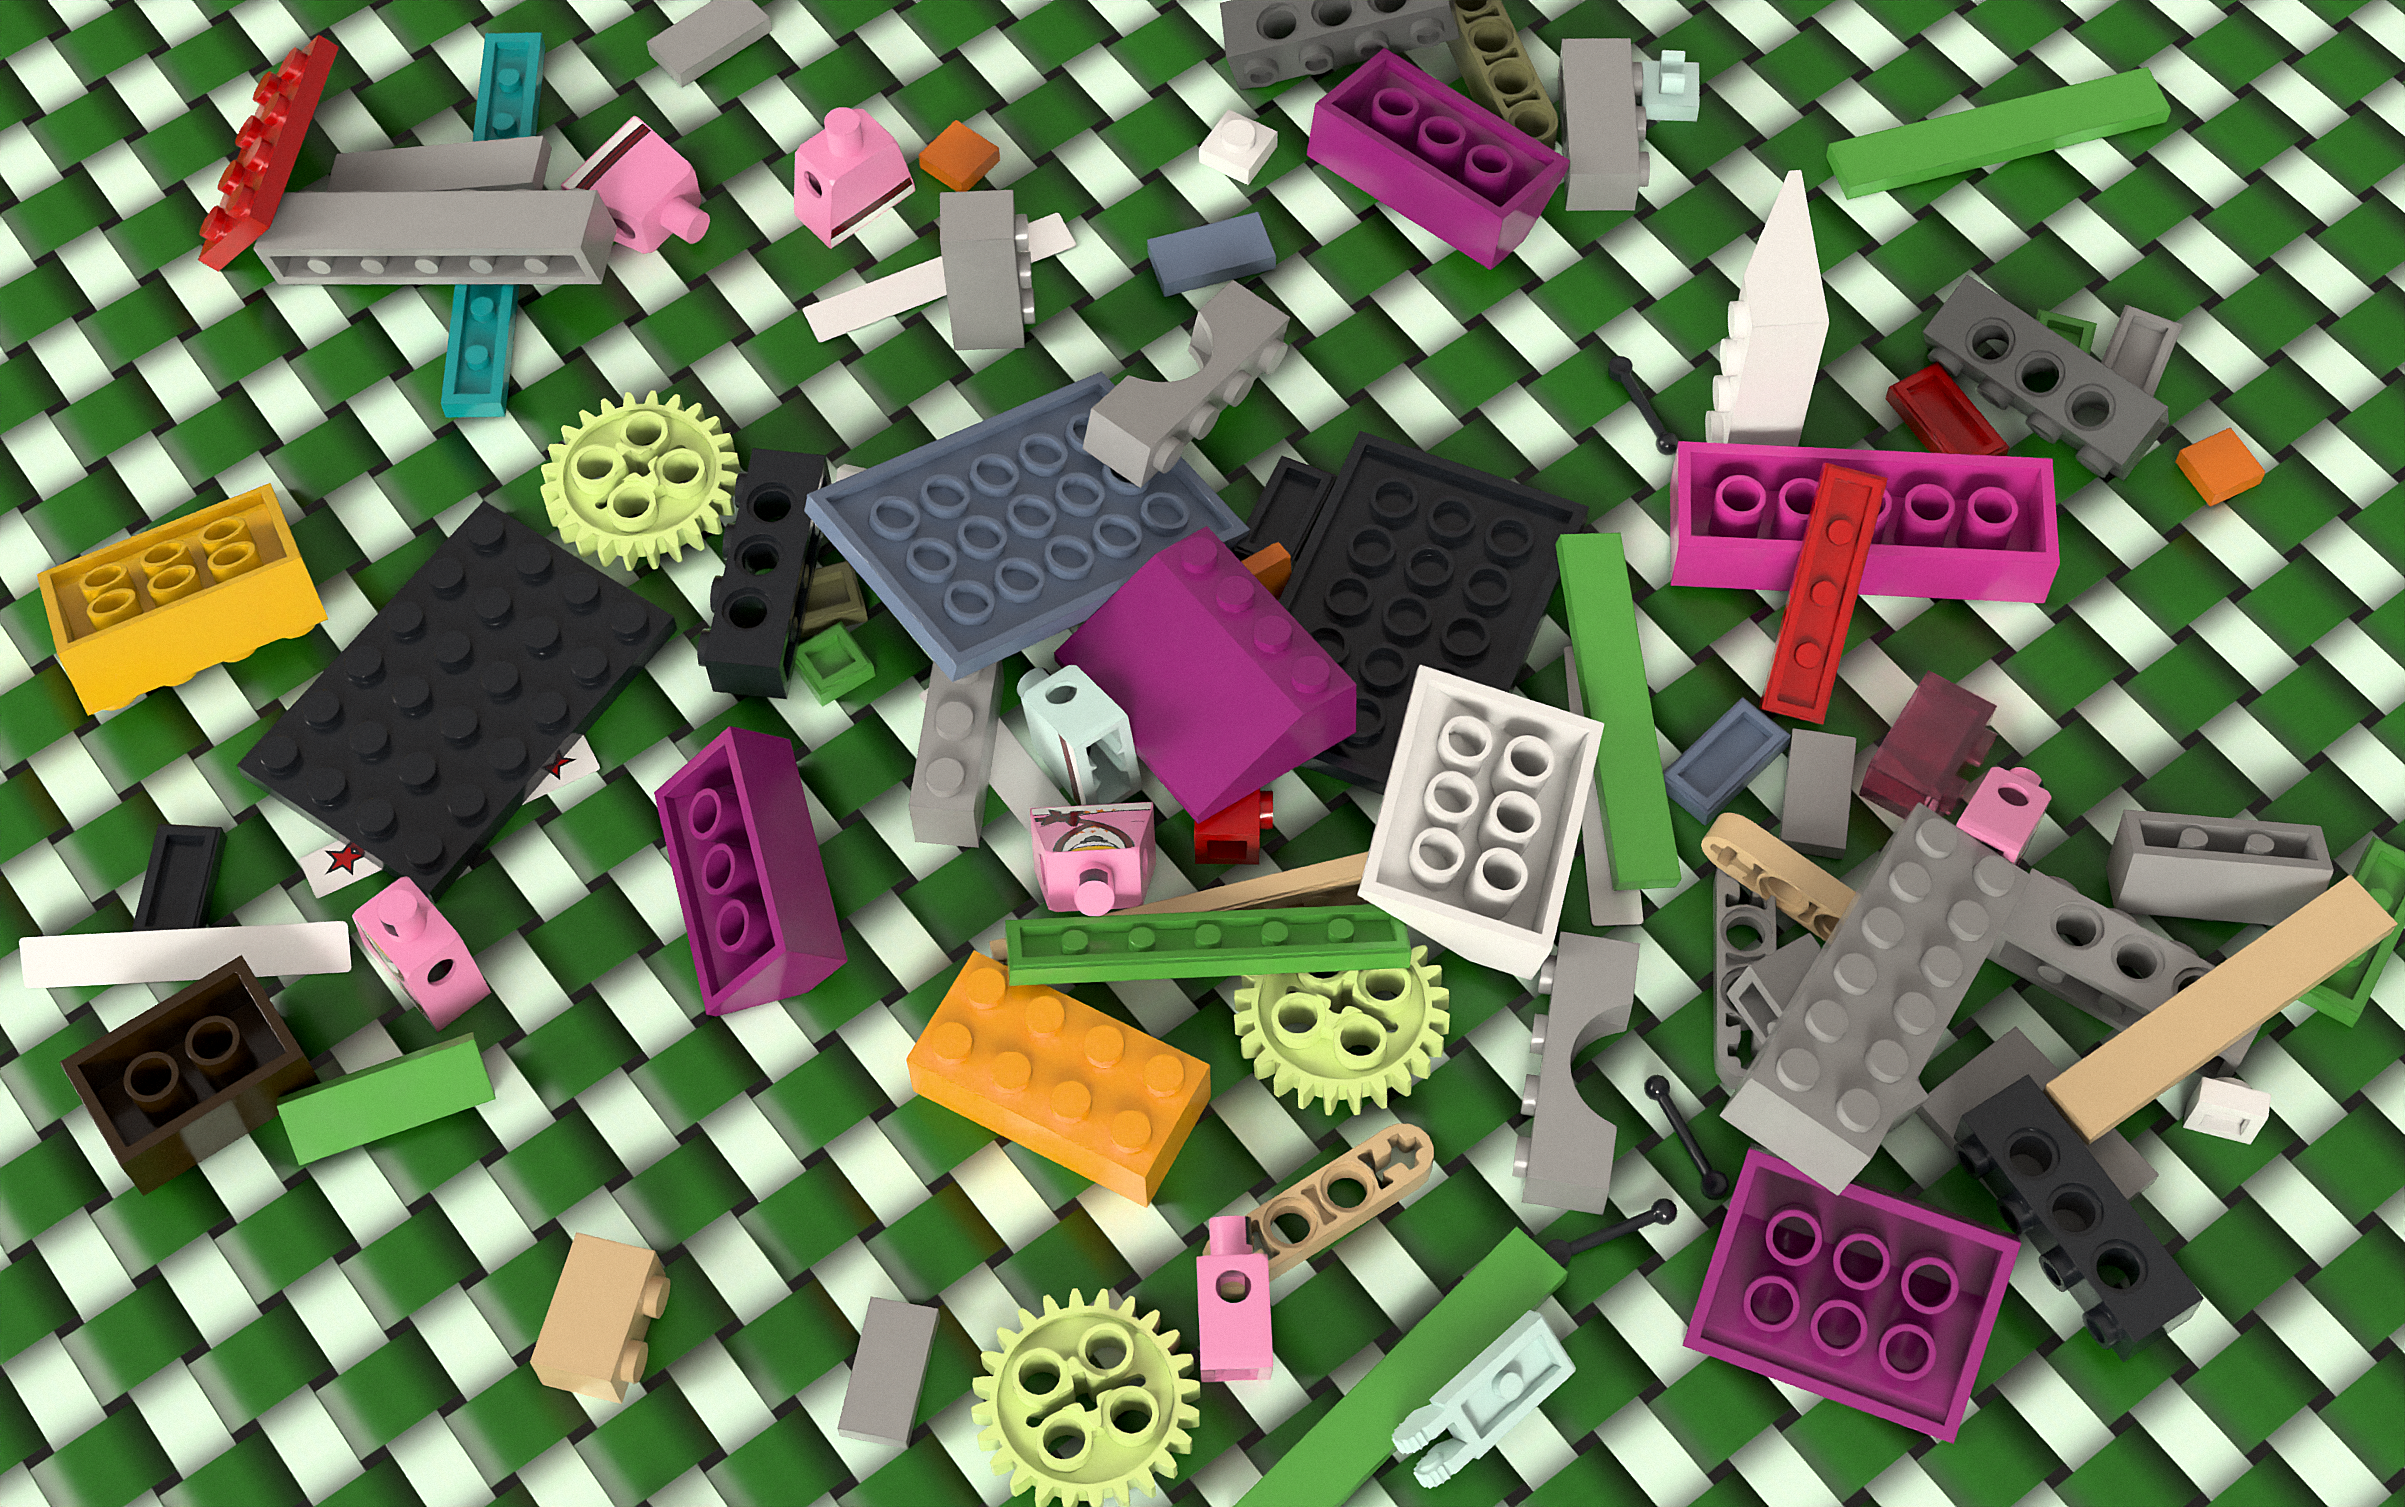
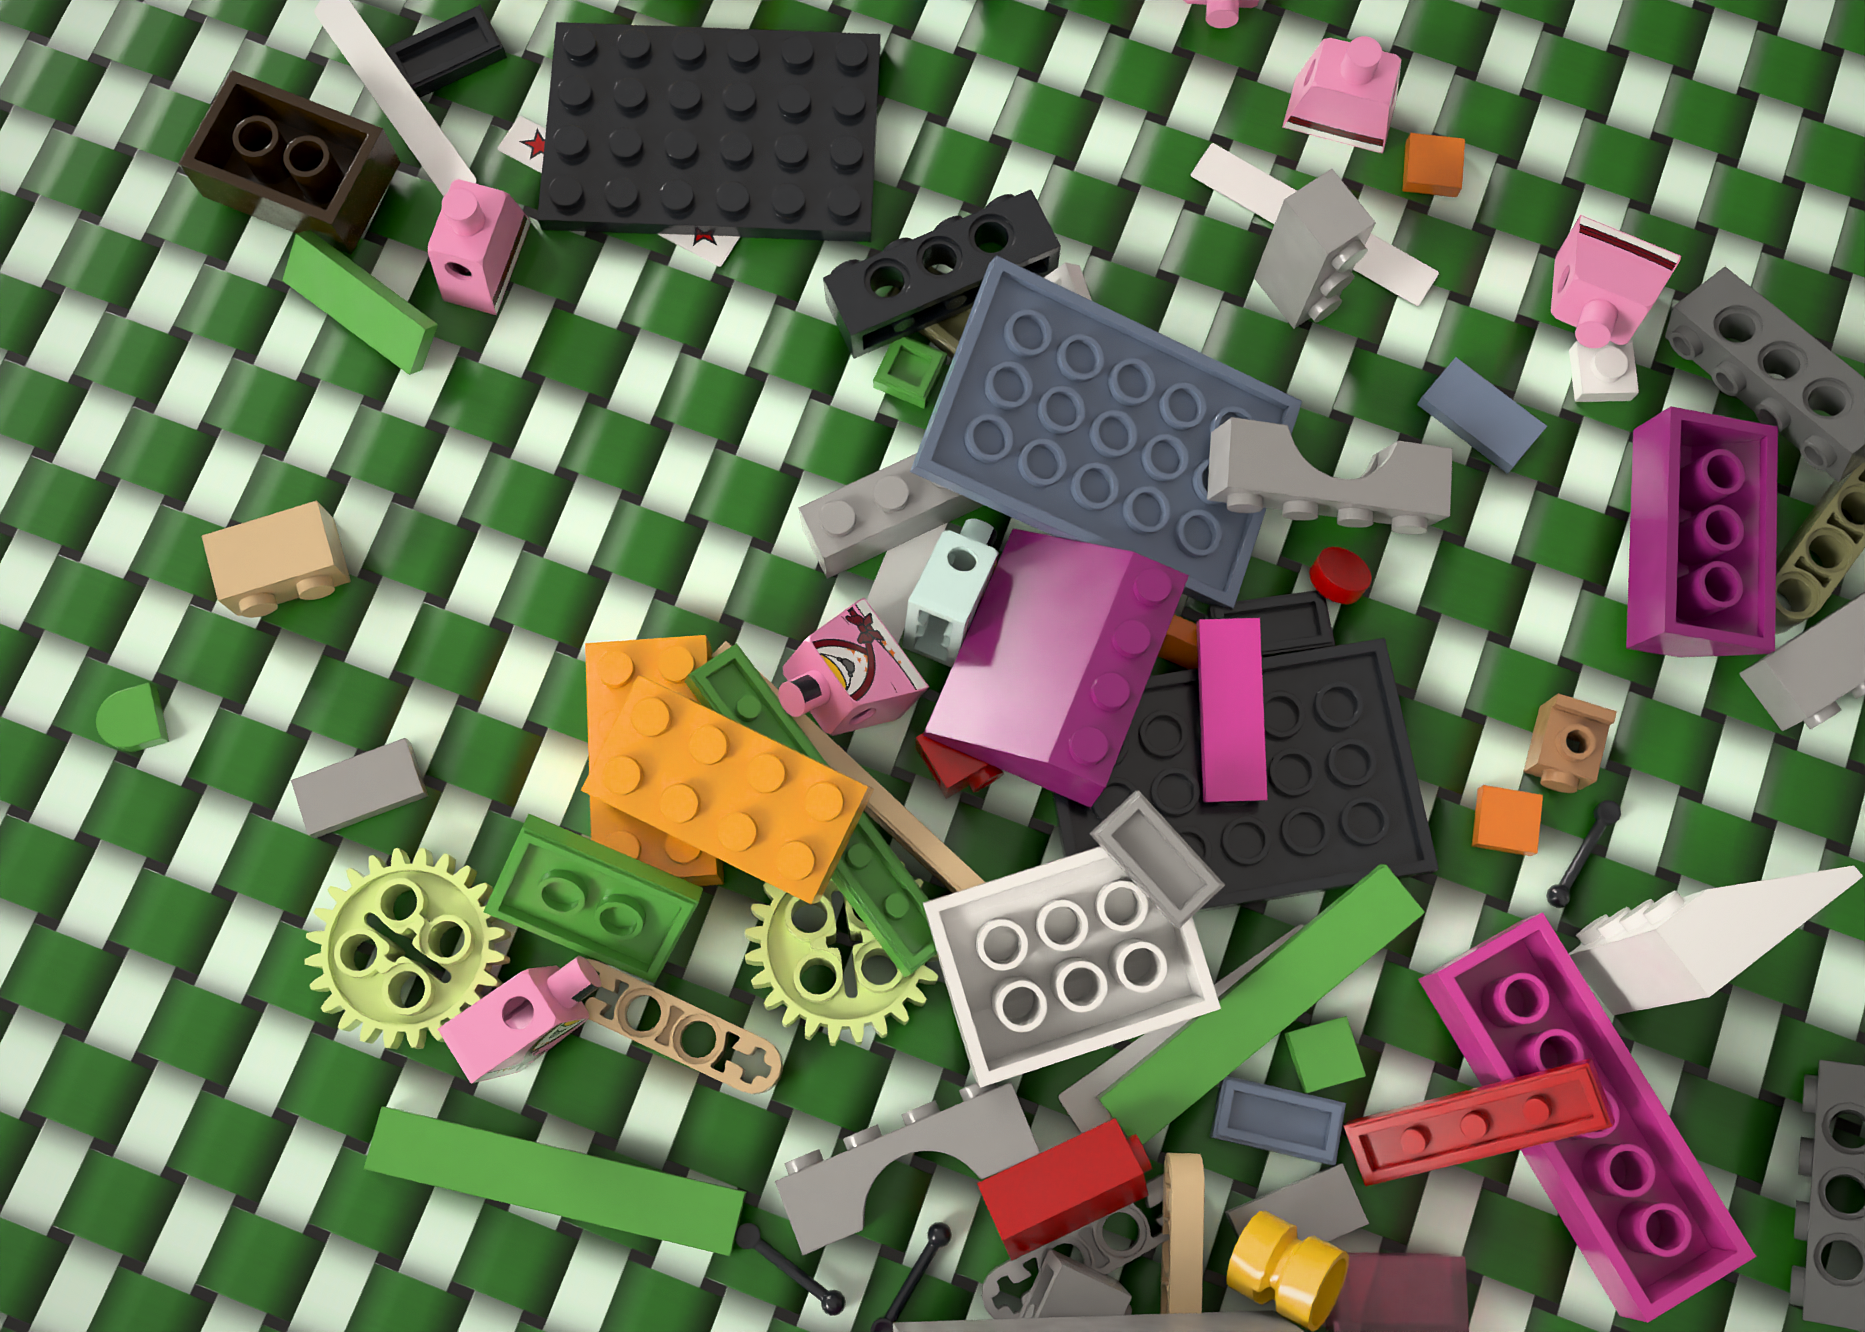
camera: 55 degrees right, 15 degrees up
yellowish green gear [540,391,741,571] -> none
magenta slope [654,726,848,1016] -> none
light aqua hinge [1392,1310,1576,1489] -> none
red tile [1885,362,2010,456] -> none
none -> bright green tile [483,813,703,984]
none -> light orange brick [581,675,874,904]
none -> red brick [977,1118,1152,1261]
none -> light grey tile [1090,791,1225,929]
none -> dark pink tile [1196,618,1268,802]
none -> yellow wheel [1227,1210,1349,1332]
none -> bright green tile [1284,1016,1366,1094]
none -> red tile [1309,547,1372,604]
none -> orange tile [1472,785,1543,856]
none -> medium nougat brick [1523,693,1617,793]
none -> bright pink torso [1551,215,1681,348]

